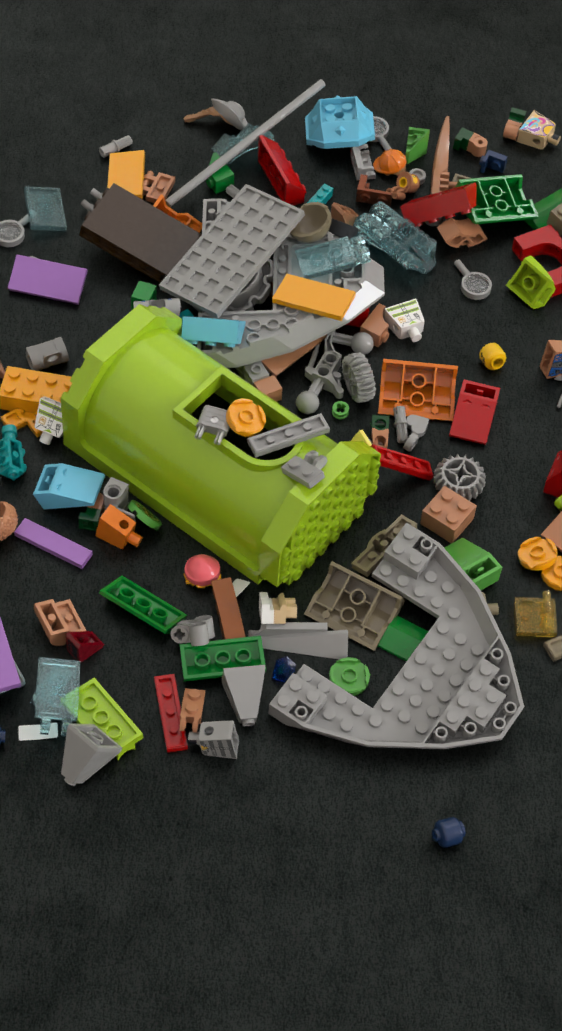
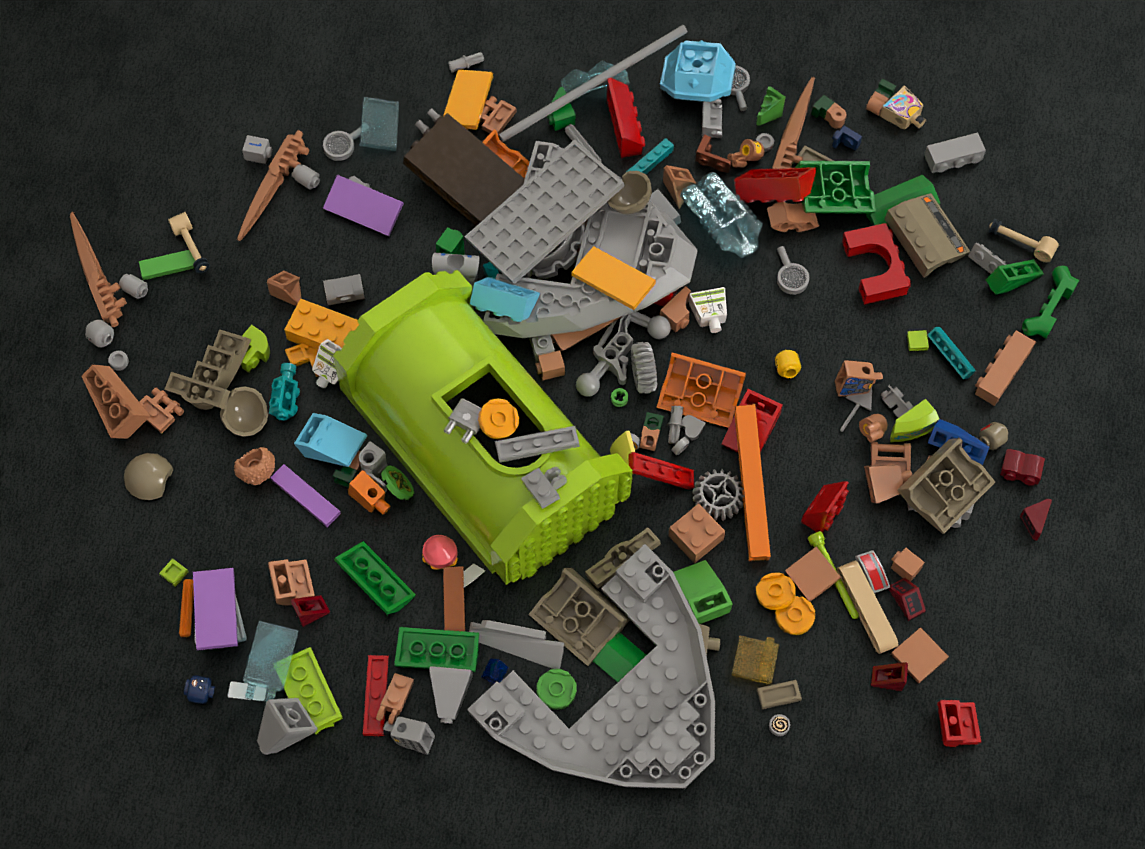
camera: 15 degrees right, 10 degrees up
light grey piece [171,615,215,646] -> none
light grey hat [183,98,248,132] -> none
hips [259,592,297,624] -> none
clear light blue tile [295,235,371,279] -> none
black tyre [329,218,359,242] -> none
orange piece [373,149,407,176] -> none
lime slope [506,256,556,309] -> none
none -> orange tile [734,404,771,561]

